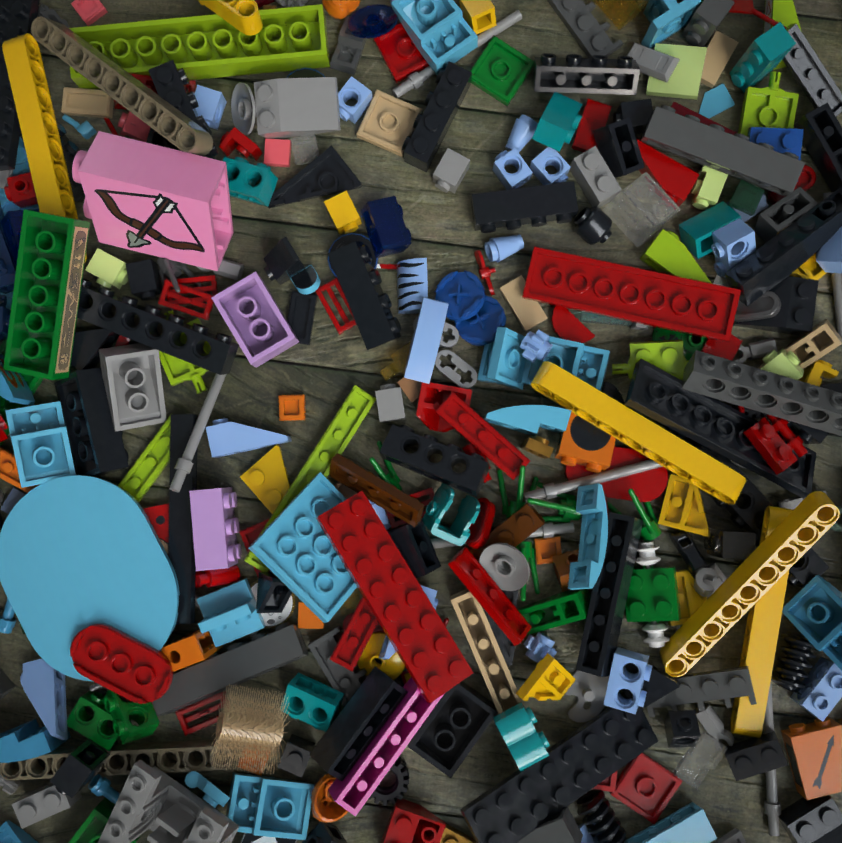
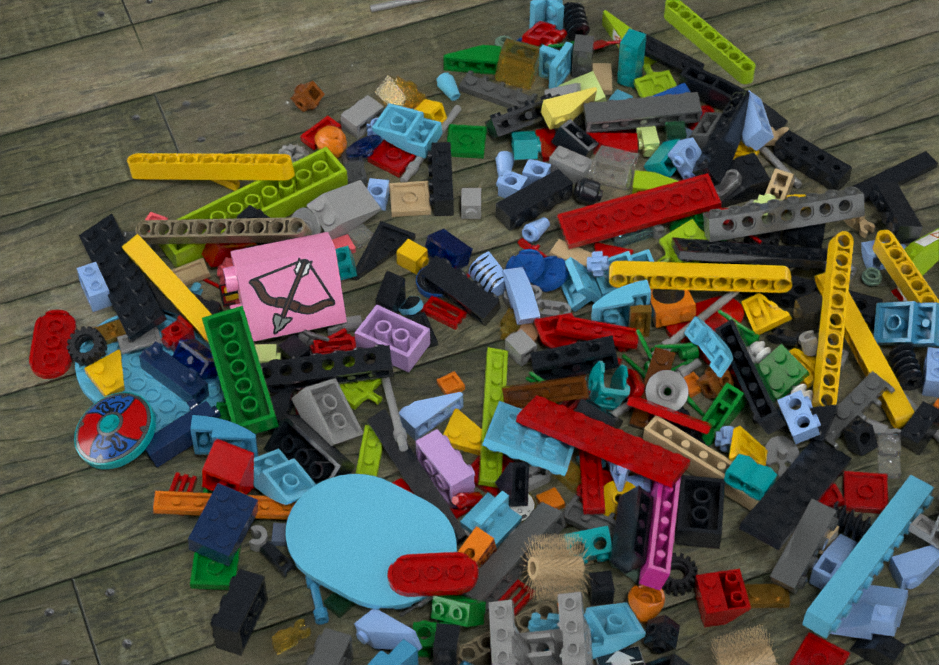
camera: 35 degrees left, 35 degrees down
red plate [743,415,808,475] -> none
none -> light yellow slope [541,87,597,129]

